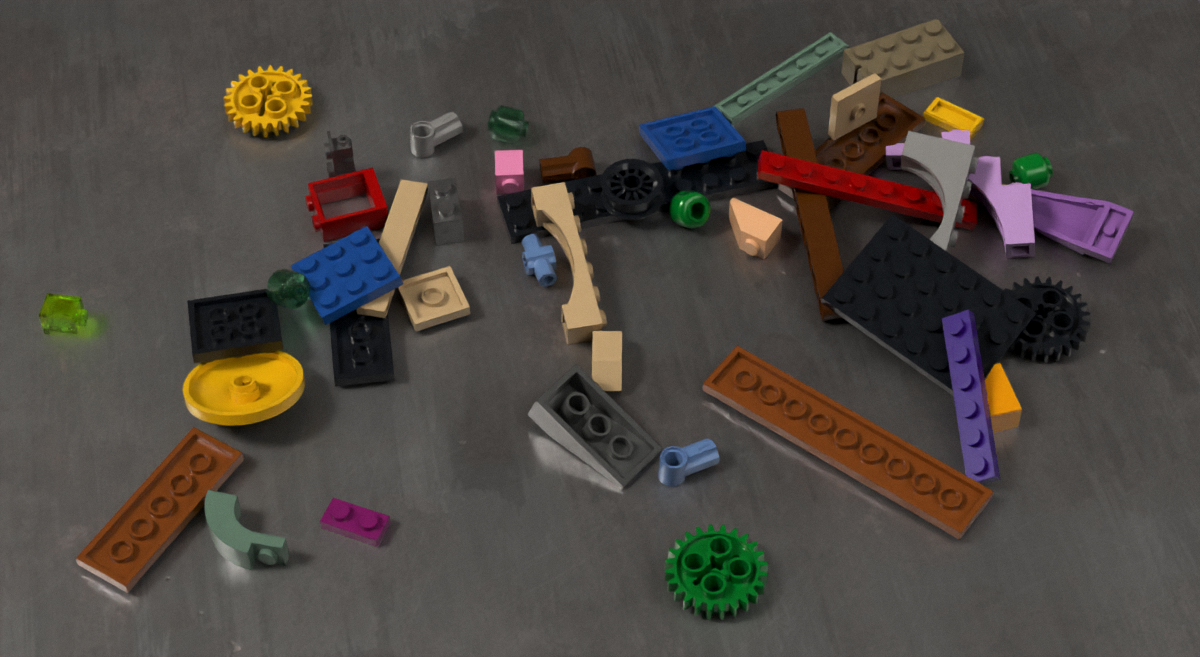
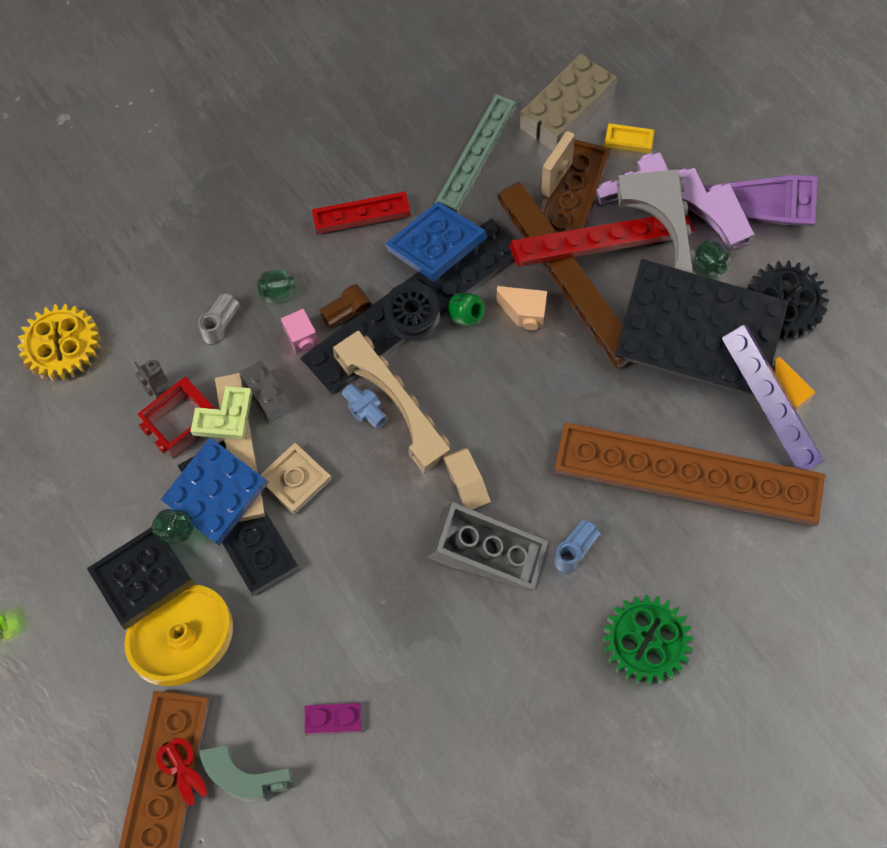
camera: 20 degrees left, 15 degrees up
green head [1009,152,1053,190] -> none
none -> red piece [156,738,208,806]
none -> yellowish green plate [191,386,252,440]
none -> red plate [312,191,411,234]
none -> clear green head [694,240,731,277]

